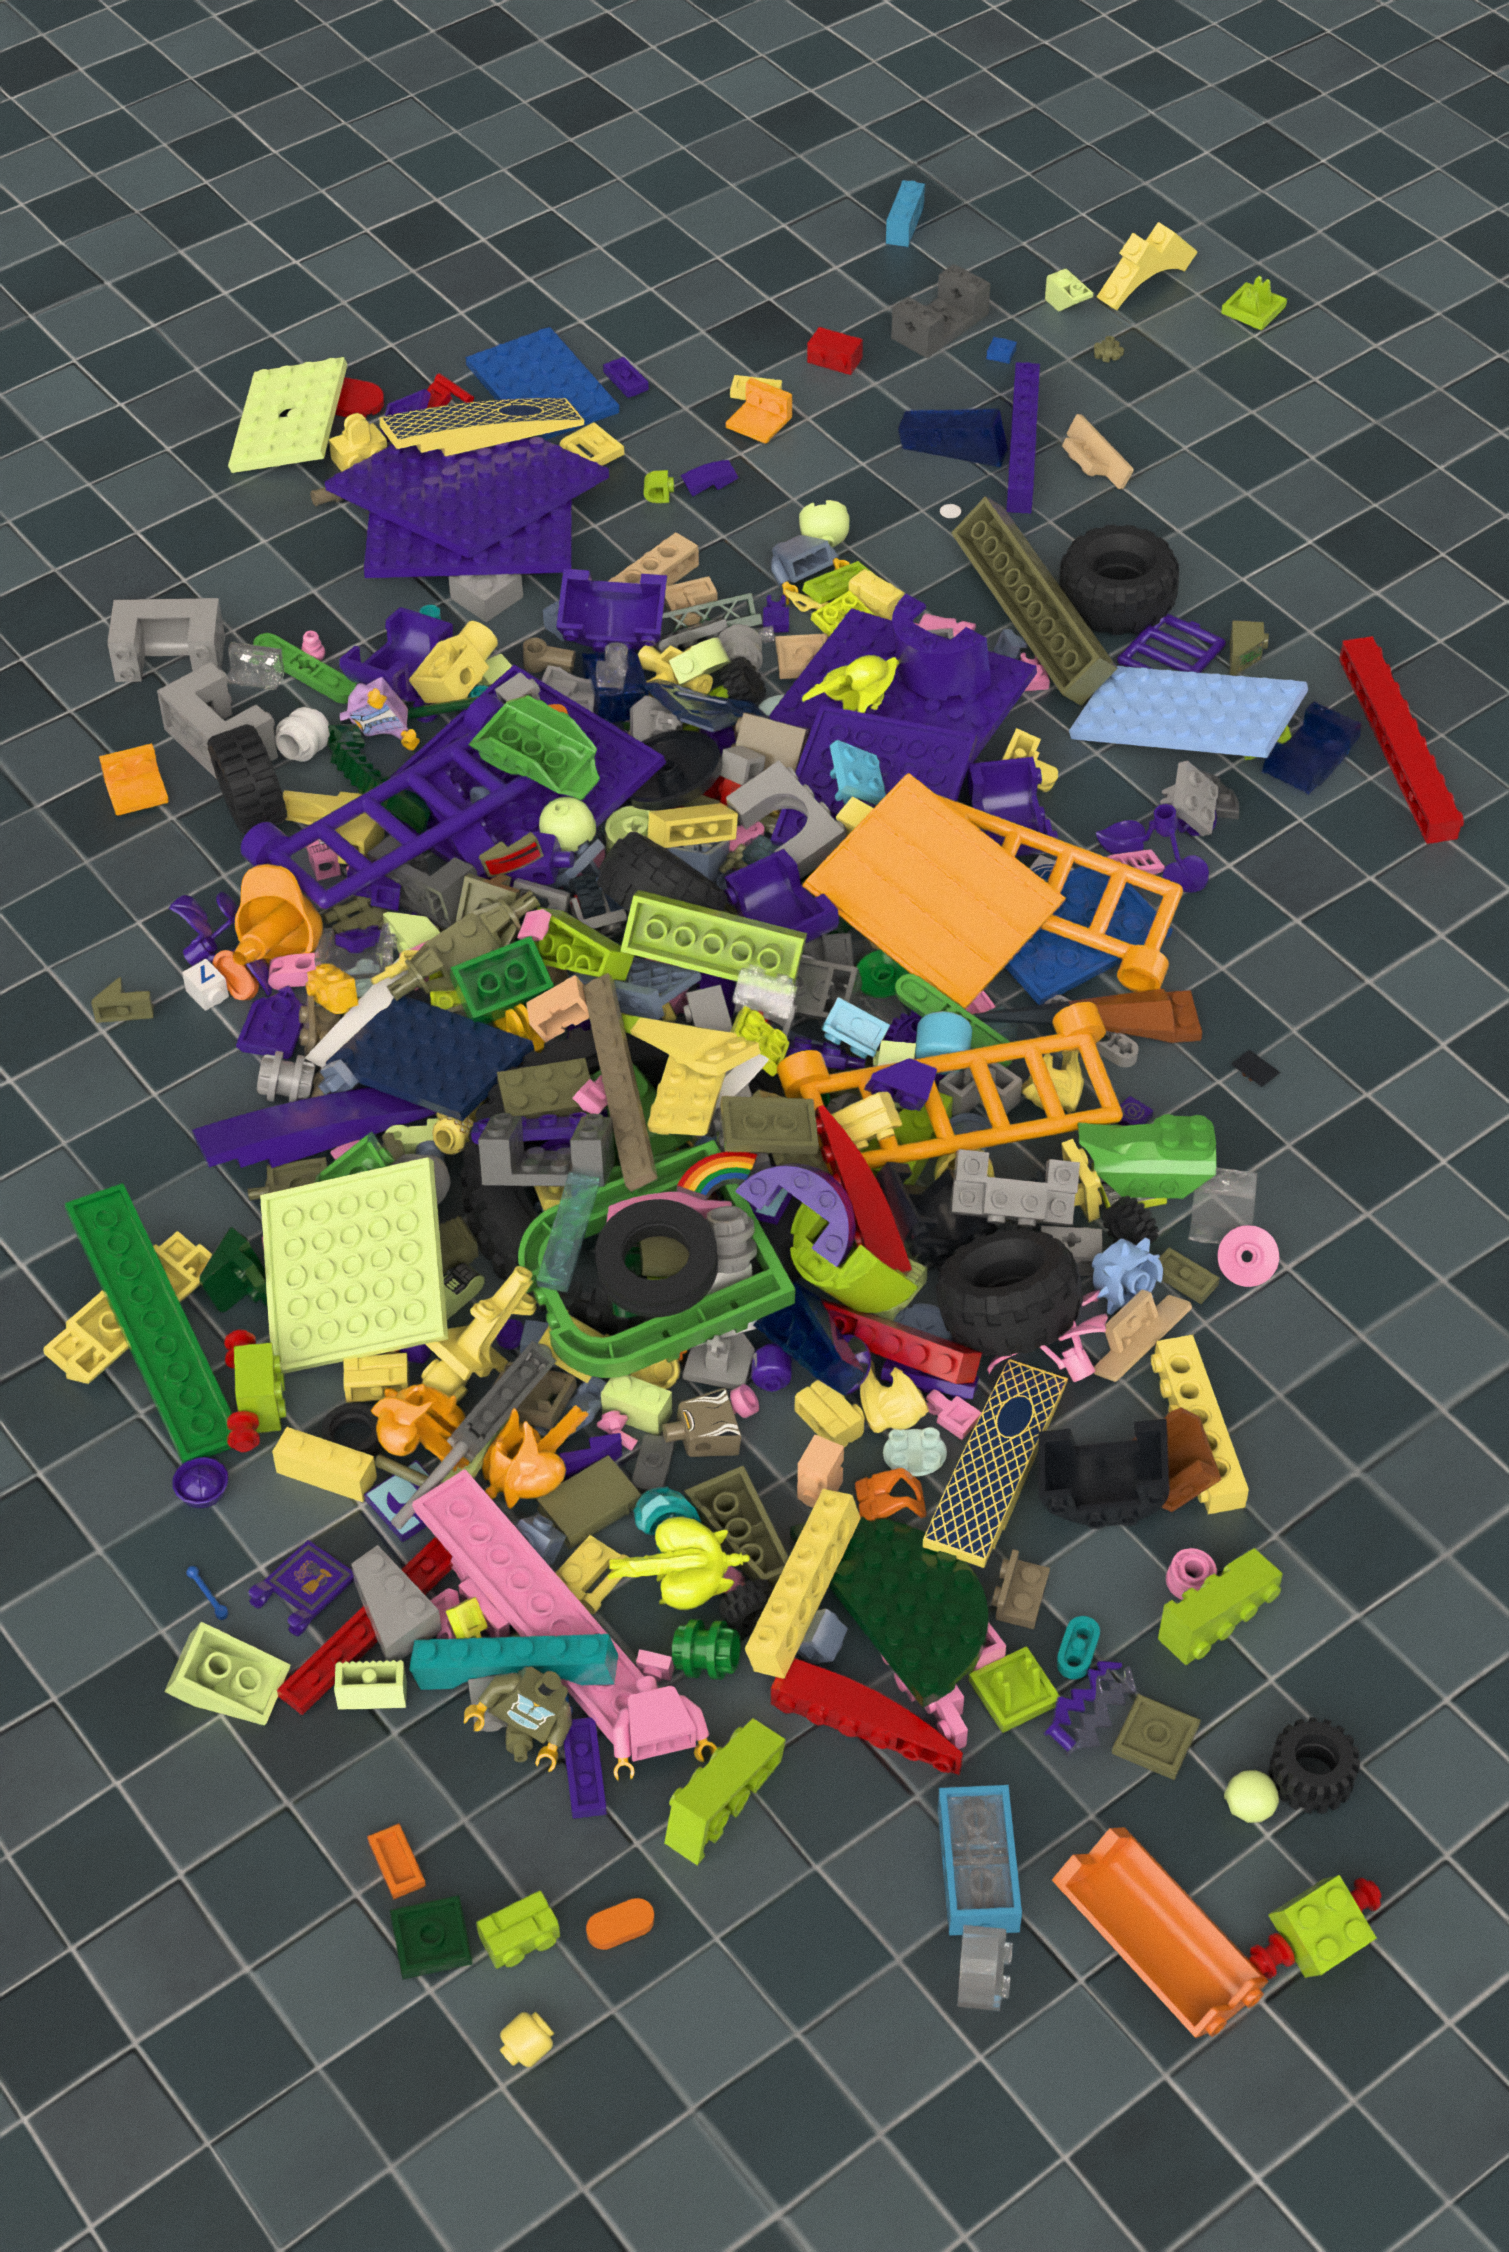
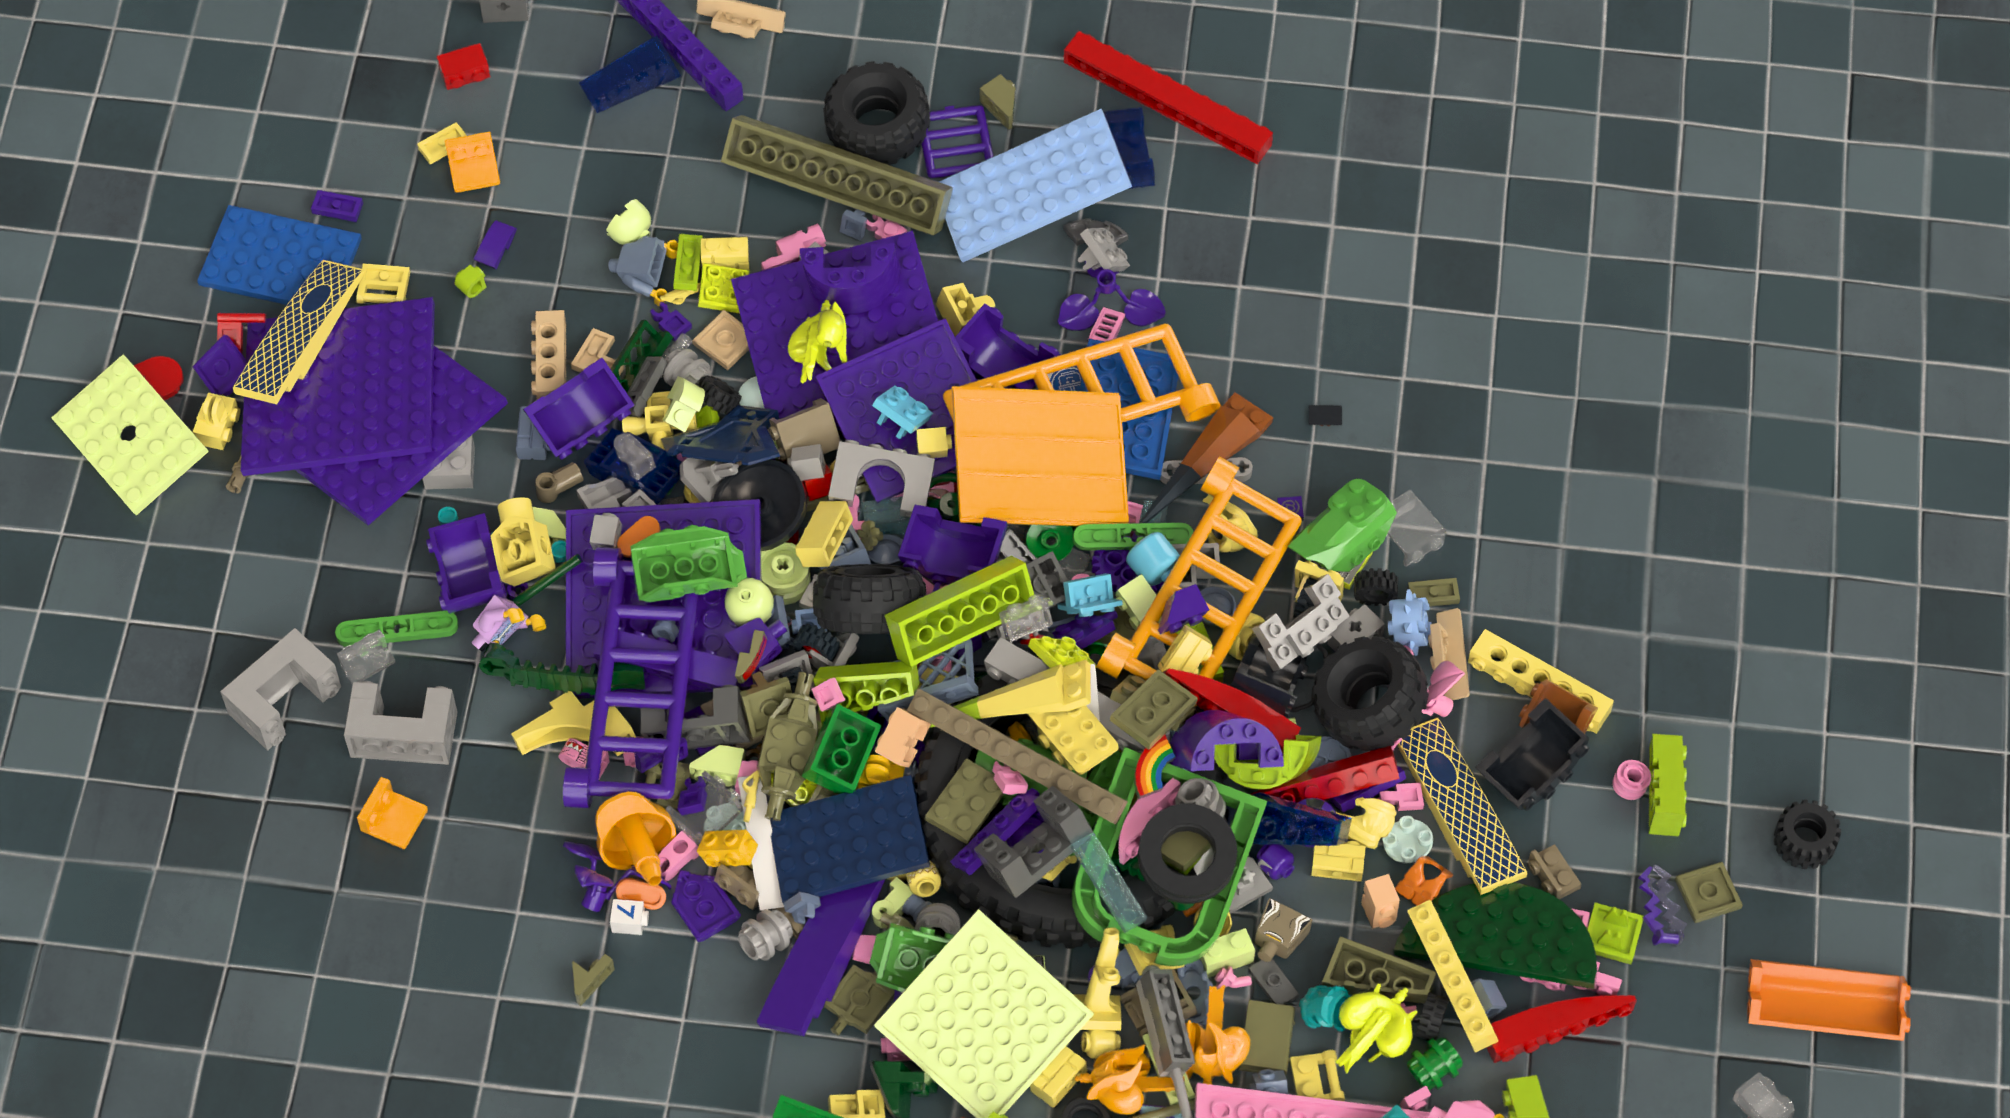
camera: 45 degrees left, 10 degrees up
black tyre [207,724,287,834] -> none
white piece [275,707,330,762] -> none
bright pink piece [301,631,326,661] -> none
dark purple slope [559,1433,622,1482] -> none
bright pink tile [730,1384,759,1418] -> none
brick [937,1785,1022,1936] -> none
white sticker [940,504,961,518] -> none
teal plate [1057,1616,1100,1679] -> none
bright pink dish [1217,1225,1279,1287] -> none
yellowish green hair [1224,1770,1279,1823] -> none
lime brick [1249,1875,1382,1979] -> none

